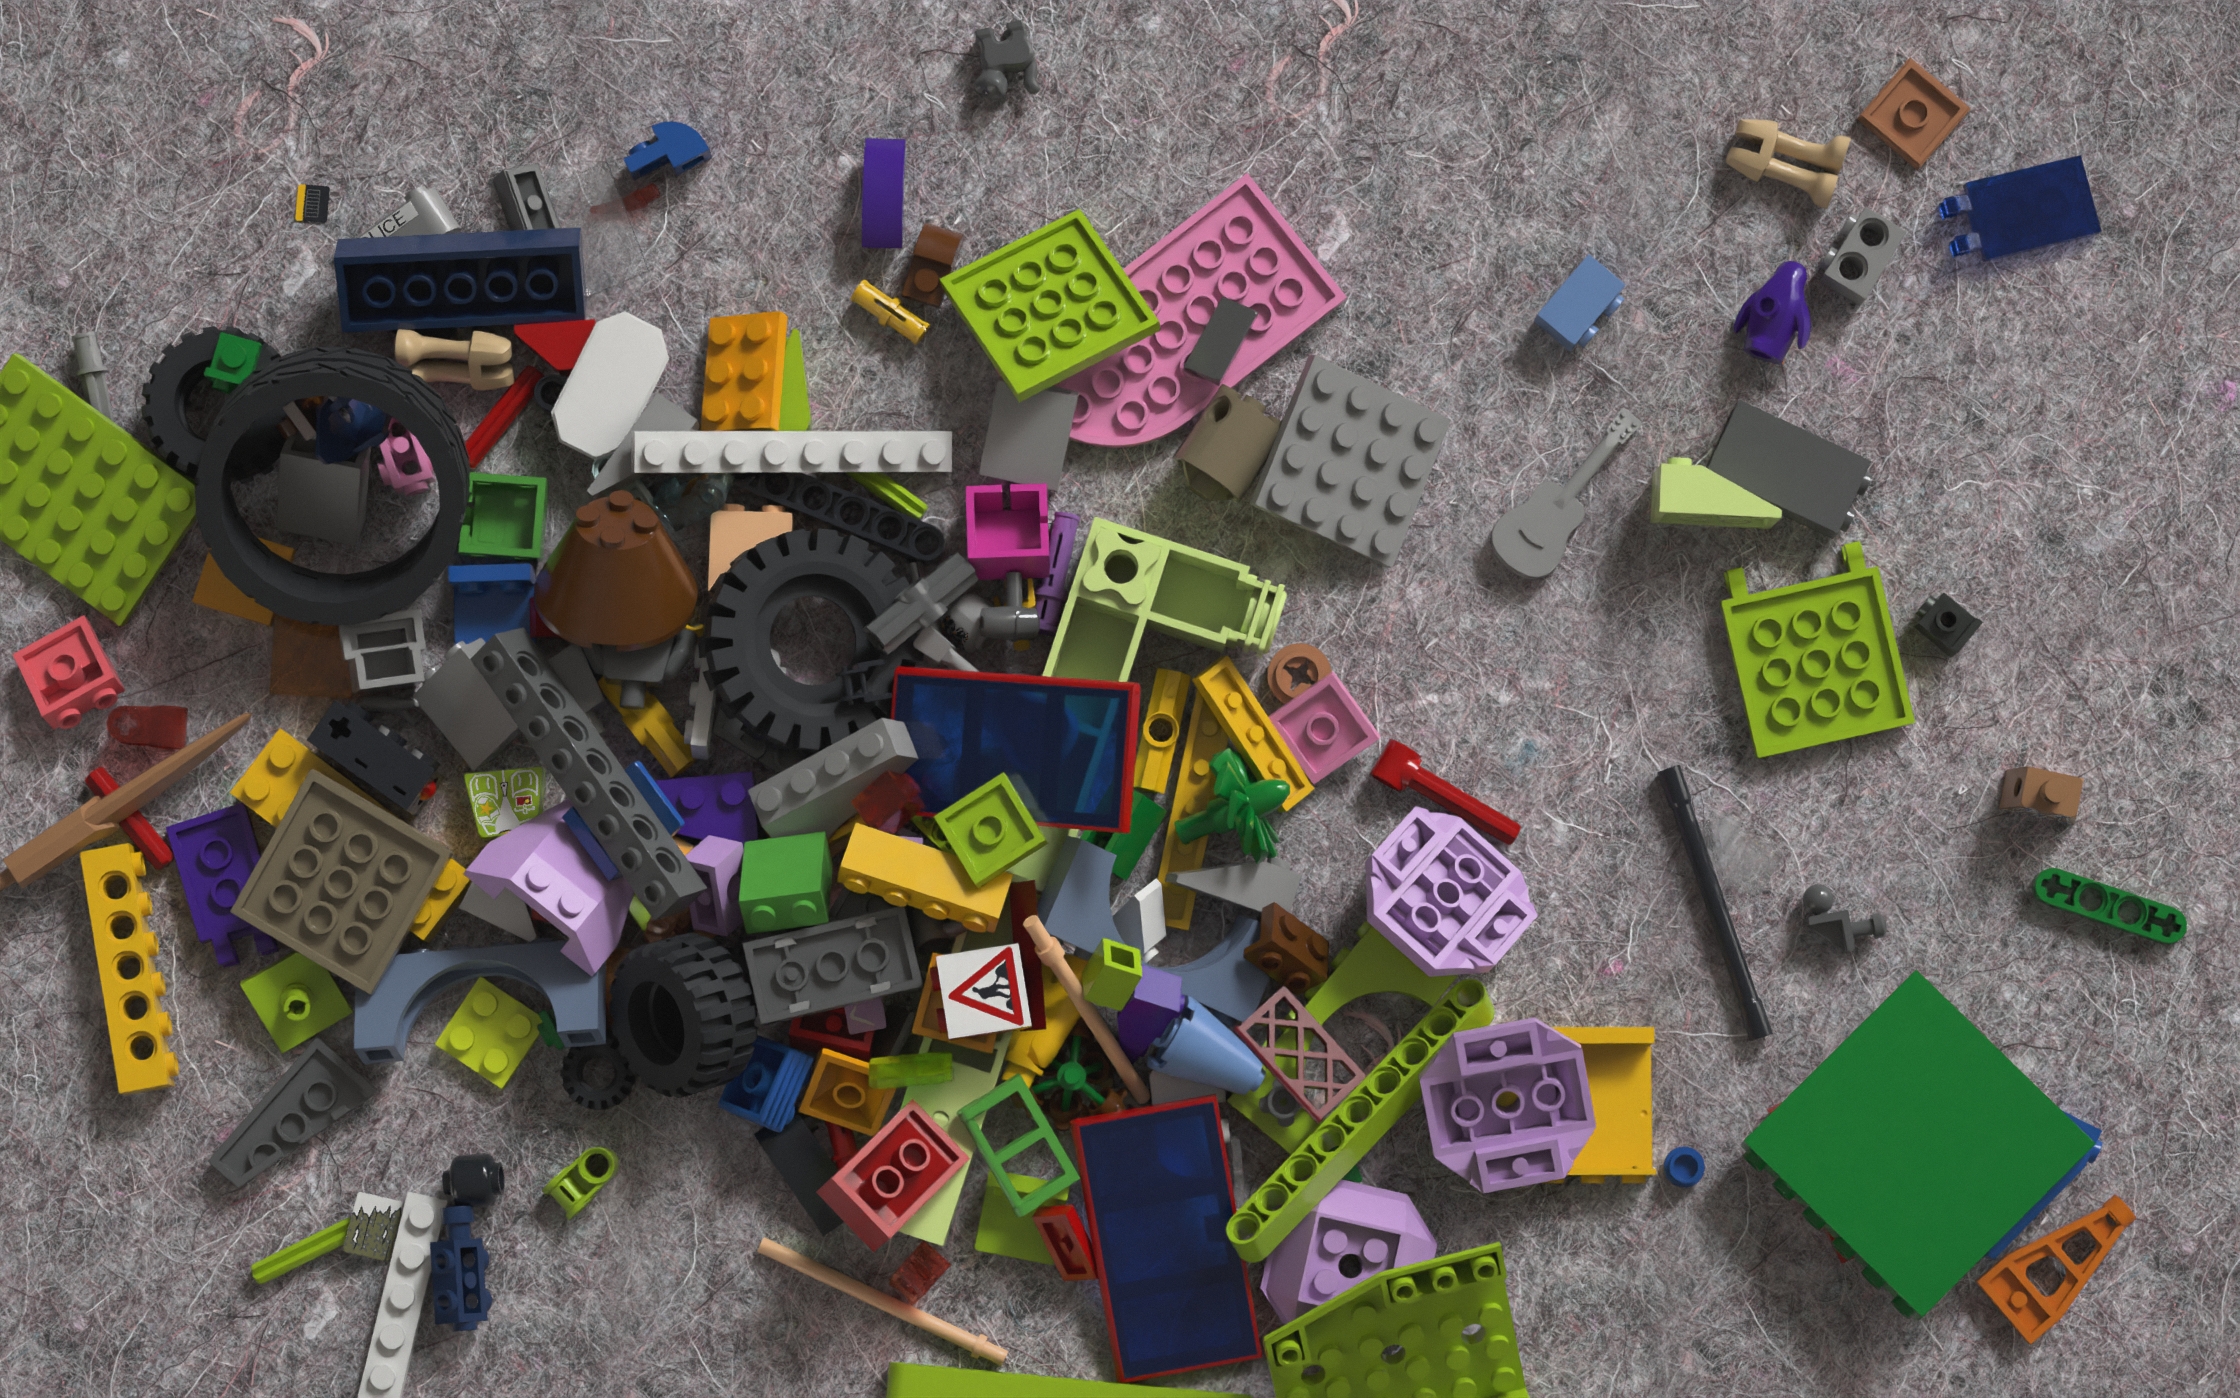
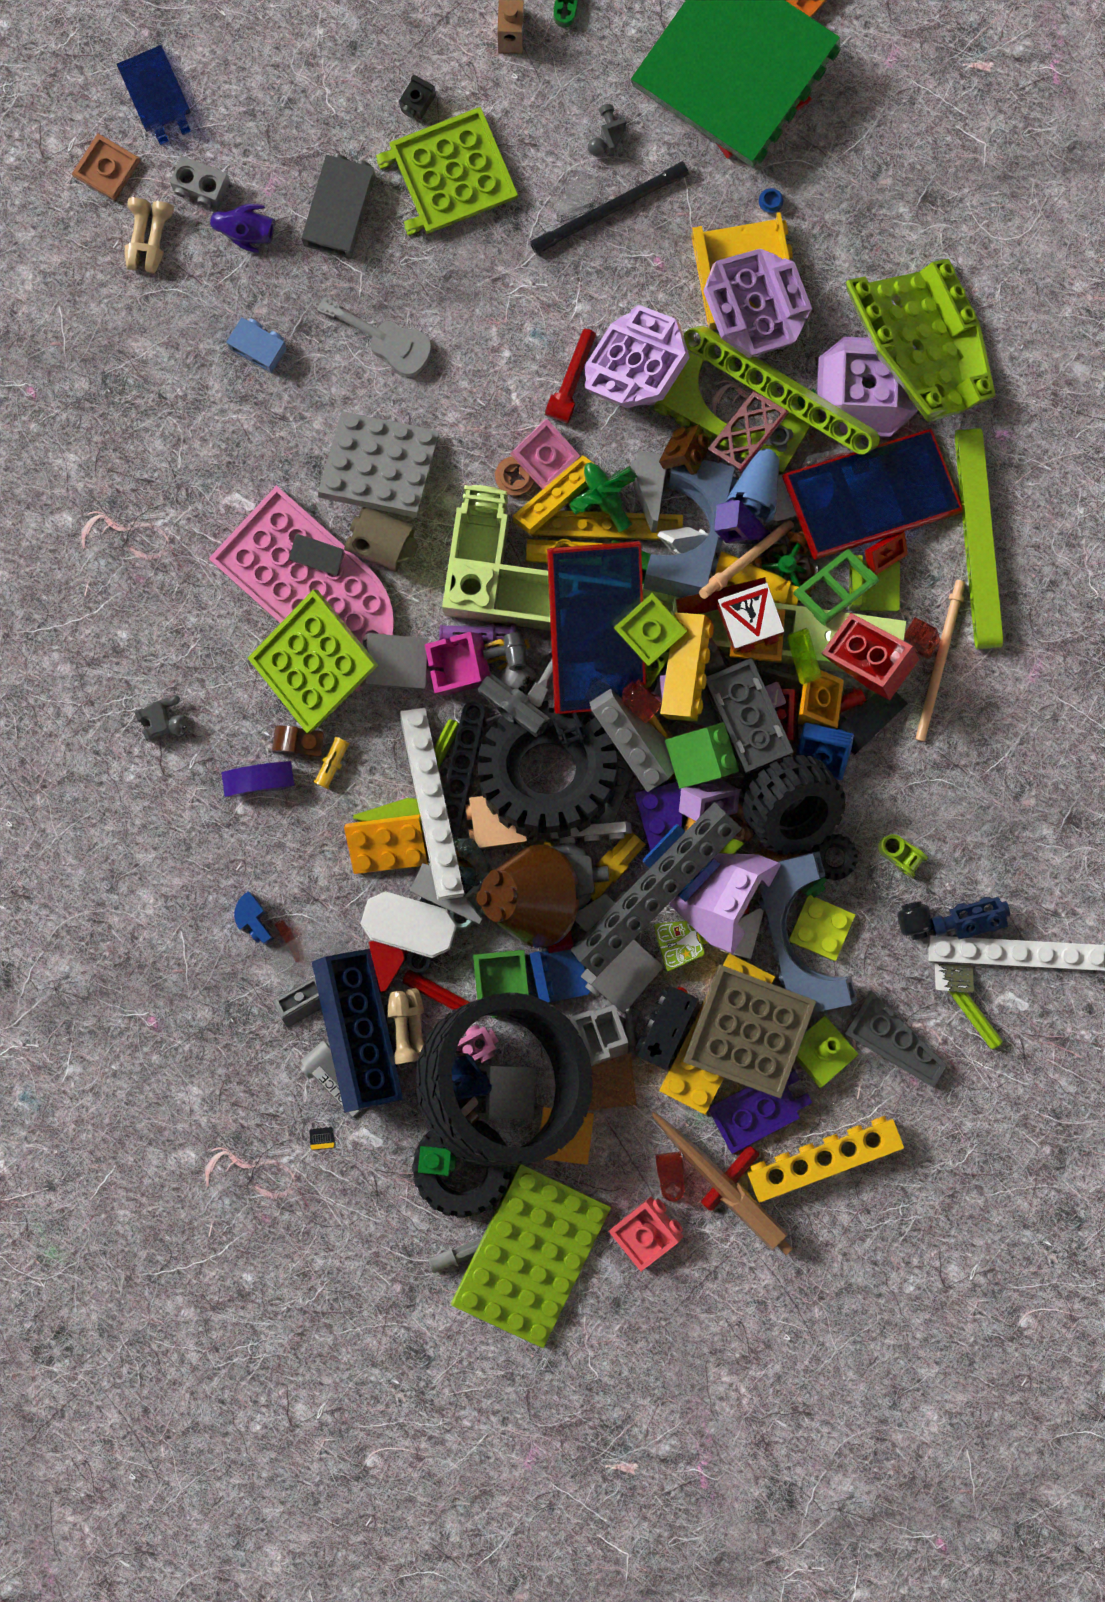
camera: 90 degrees left, 0 degrees up
lime brick [1082,938,1142,1011] -> none
yellowish green slope [1650,457,1782,529] -> none

